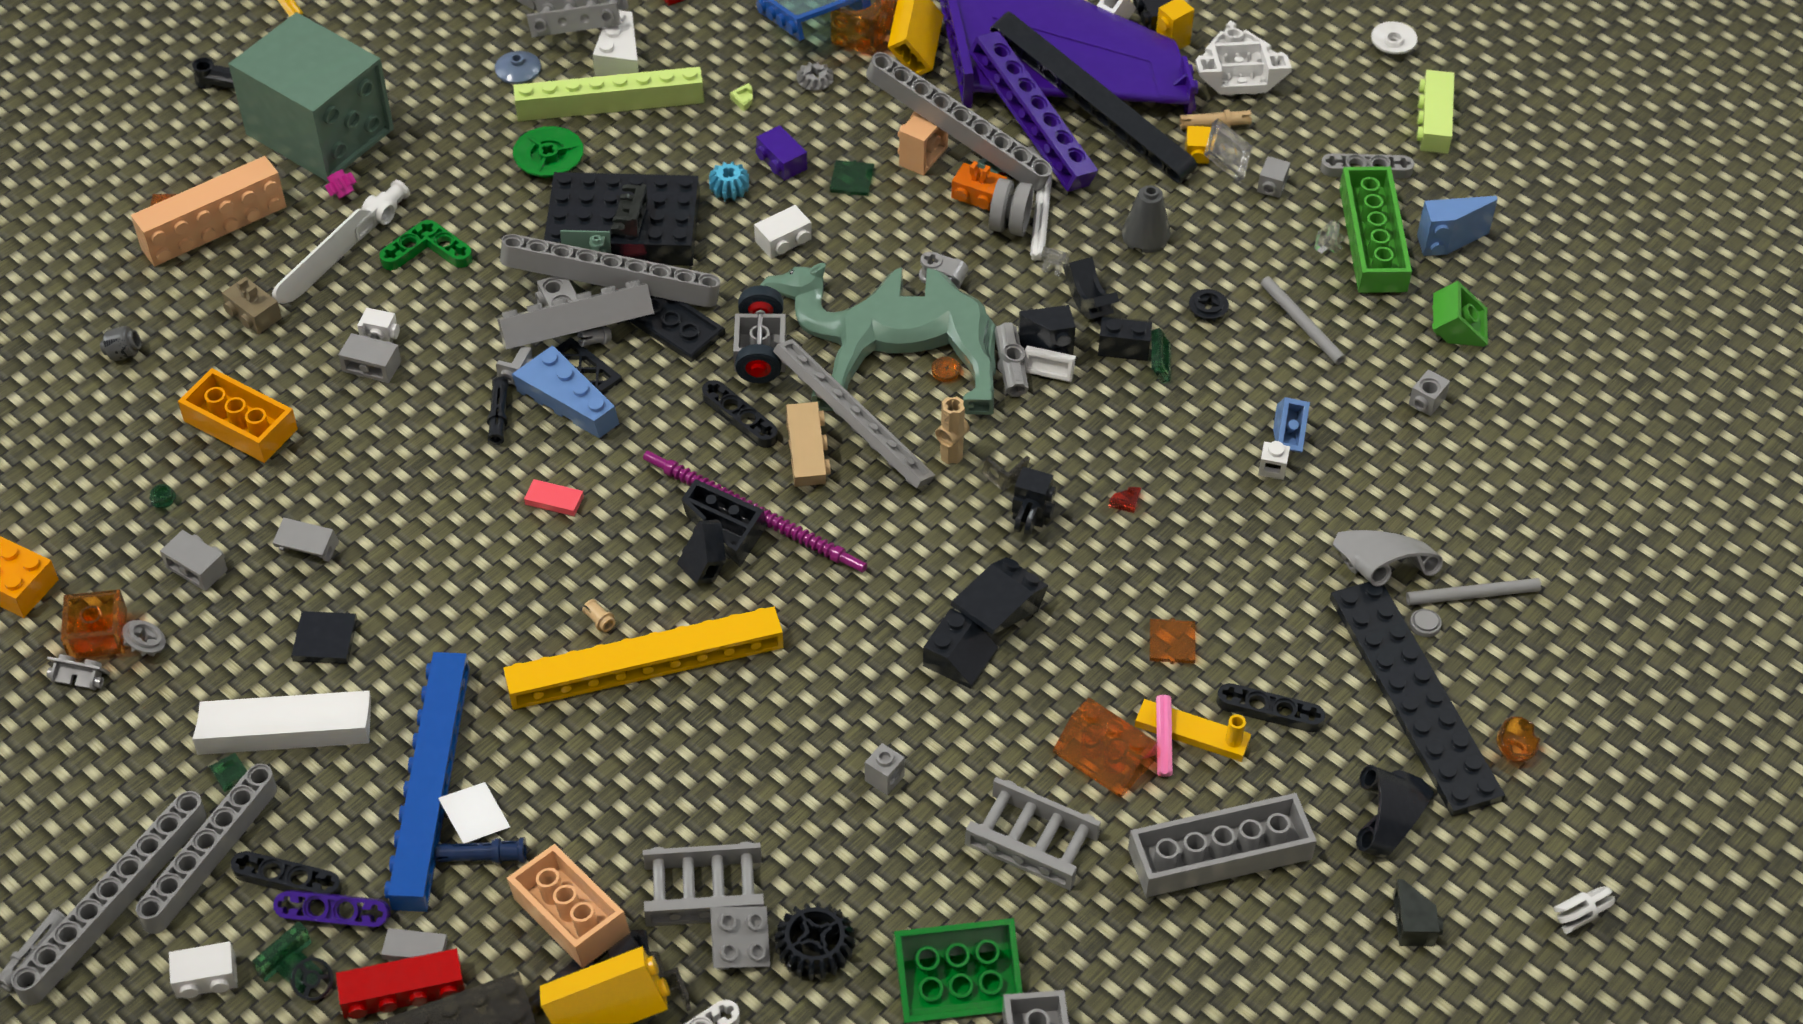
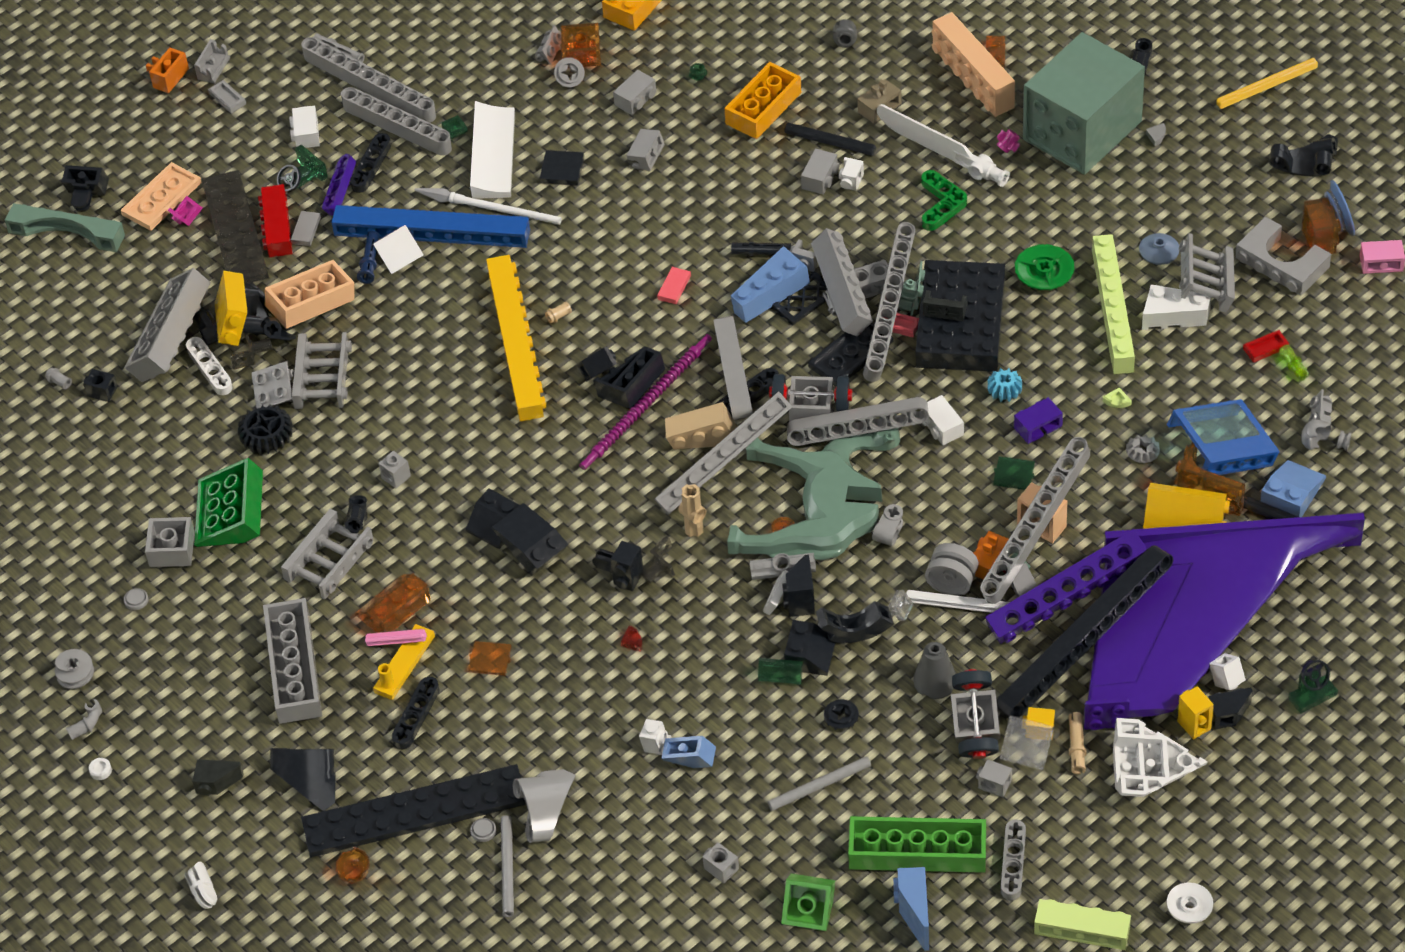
camera: 100 degrees right, 0 degrees up
clear tile [1314,220,1345,254] -> none
none -> black piece [345,495,368,533]
none -> white piece [414,188,562,225]
none -> light grey beam [713,315,753,421]
none -> black axle [784,122,876,156]
none -> light grey beam [787,397,929,446]
none -> brick [951,669,1001,759]

